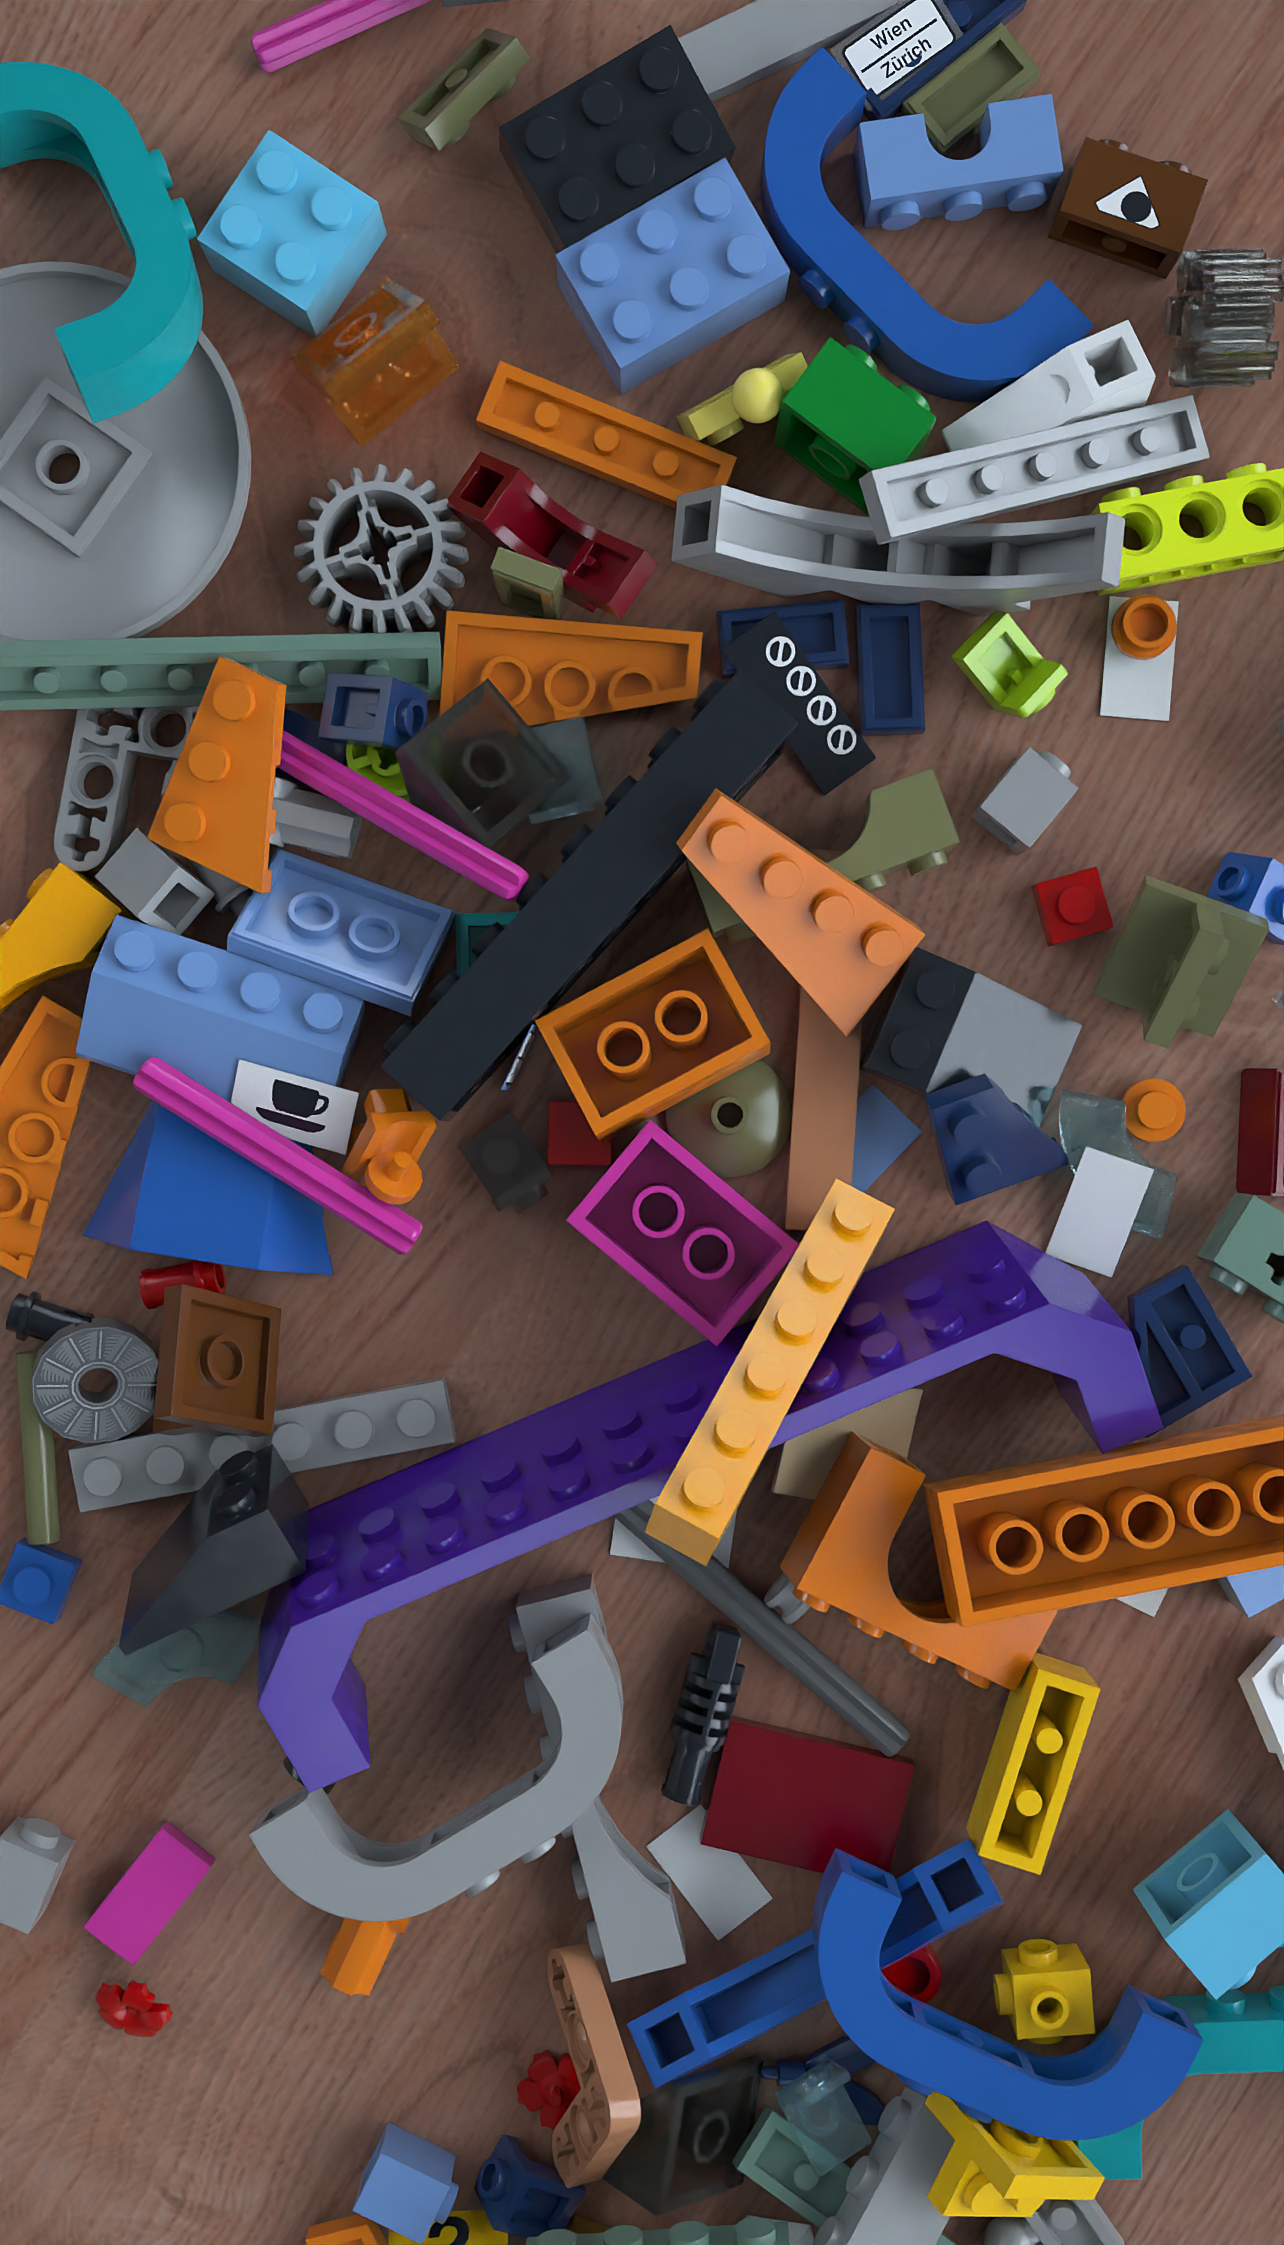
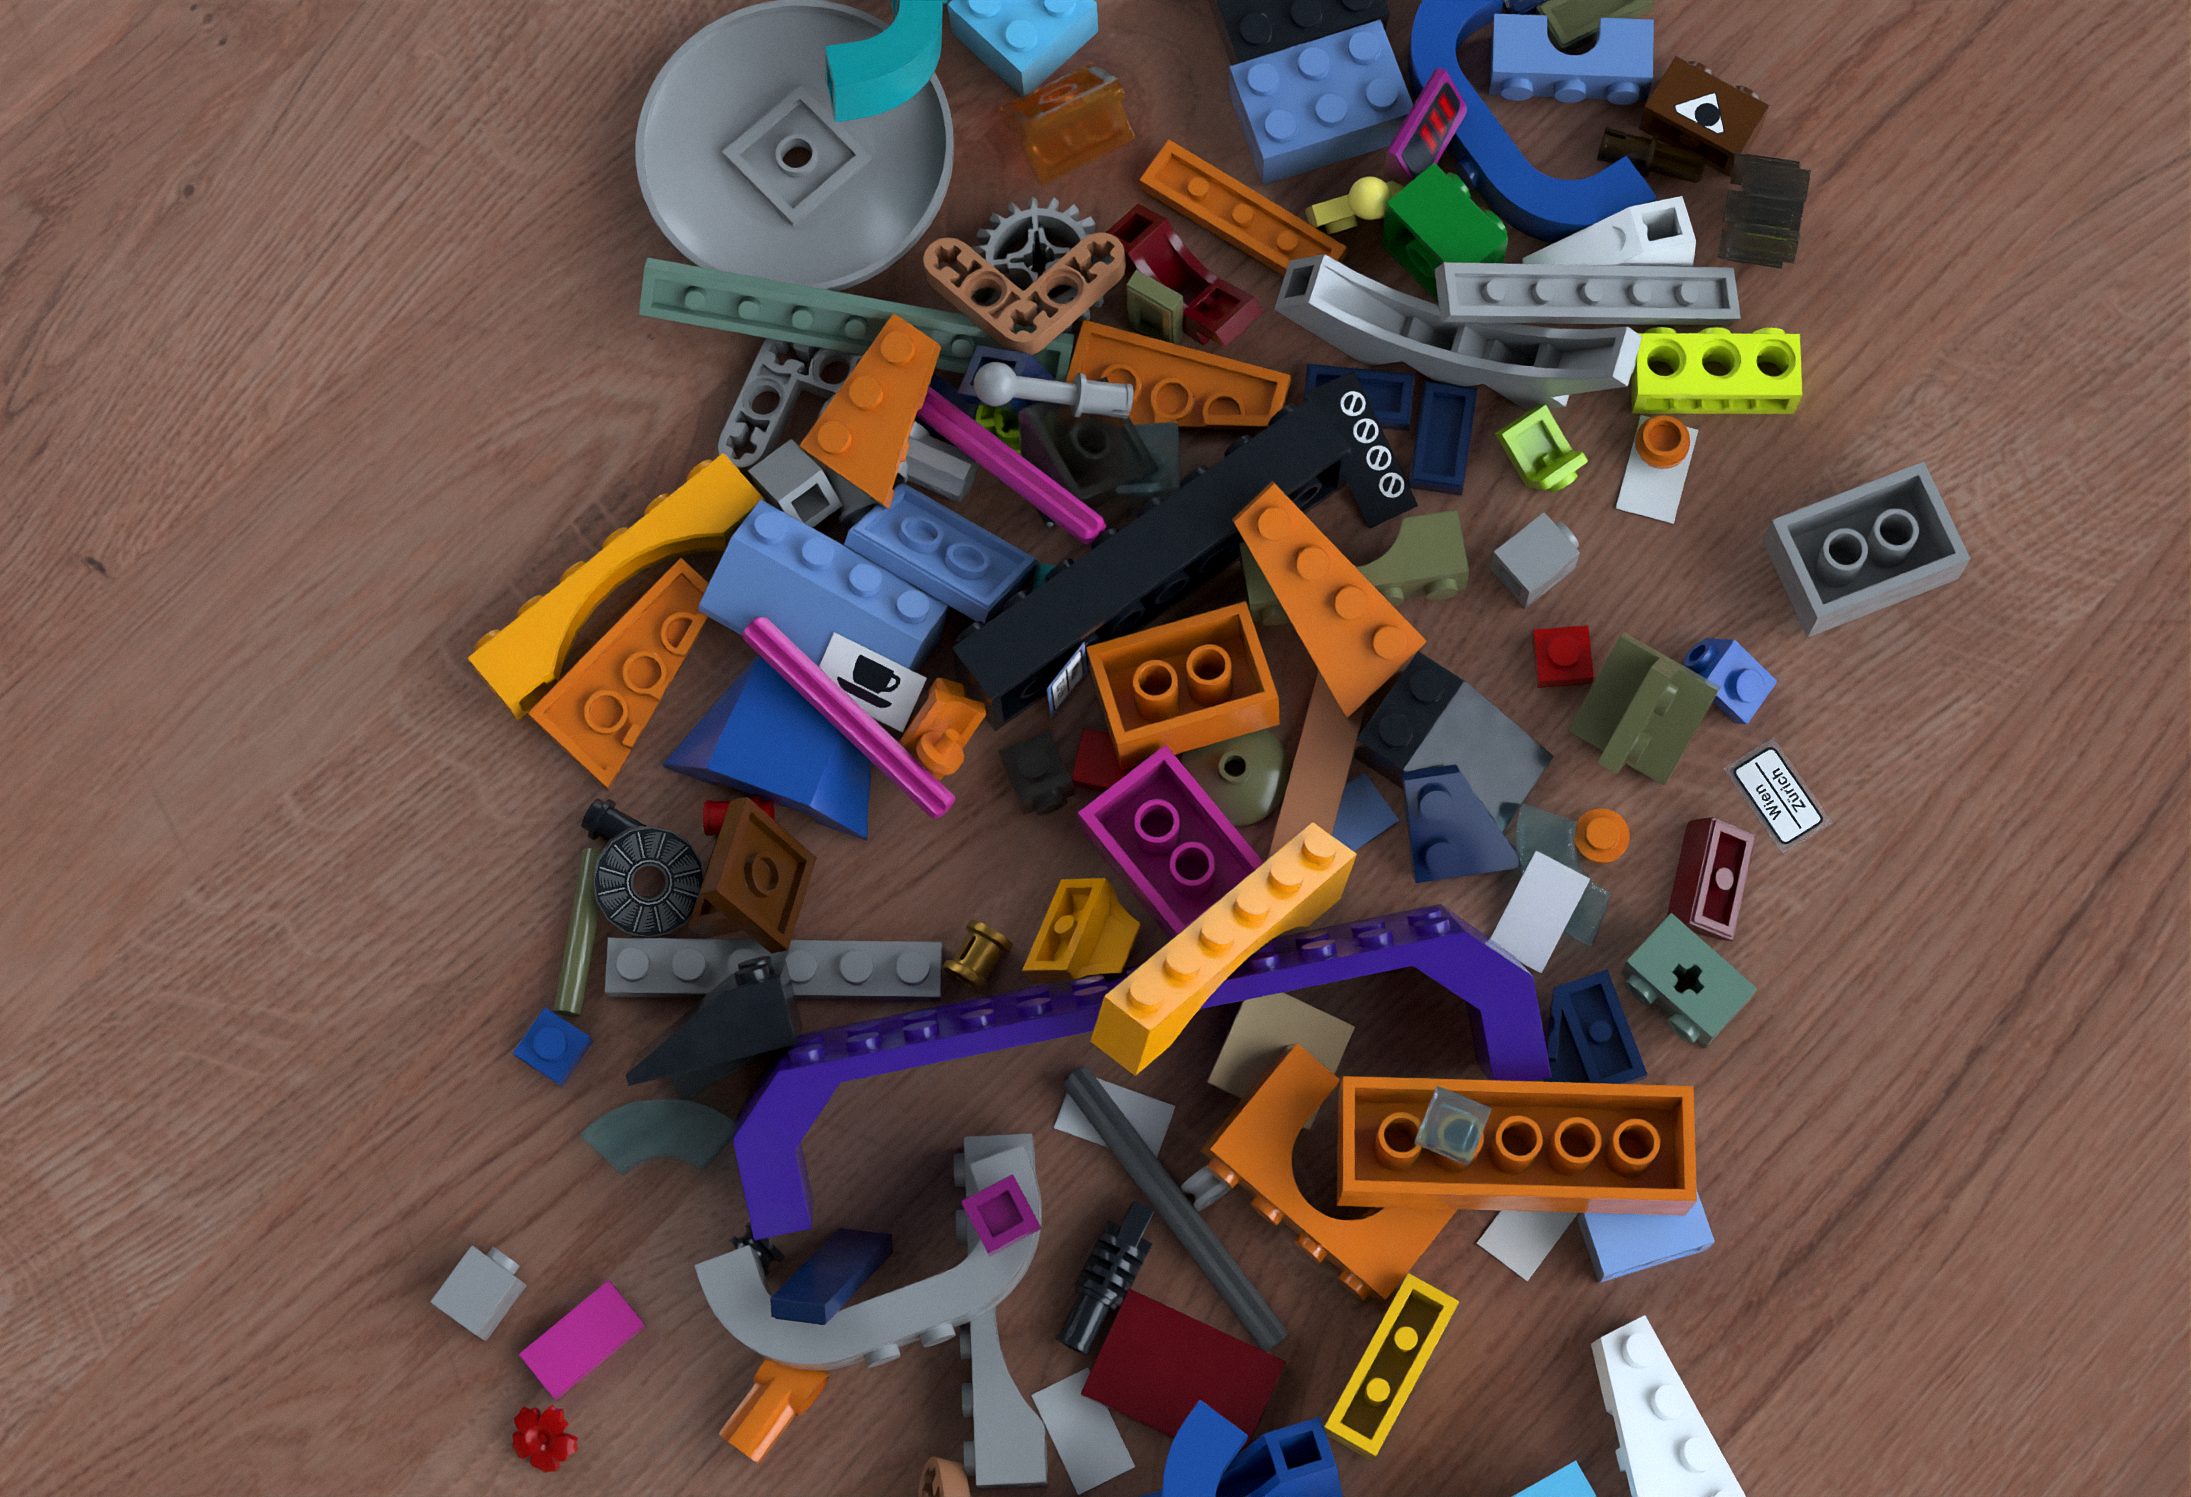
camera: 20 degrees right, 15 degrees down
none -> dark blue tile [770,1228,893,1325]
none -> nougat beam [923,232,1126,355]
none -> pearl gold bush [942,919,1013,993]
none -> magenta plate [961,1174,1042,1256]
none -> light grey pin [974,362,1133,420]
none -> light orange slope [1022,878,1141,984]
none -> slope [1383,67,1467,187]
none -> clear light blue tile [1414,1086,1492,1166]
none -> dark brown axle [1597,127,1706,183]

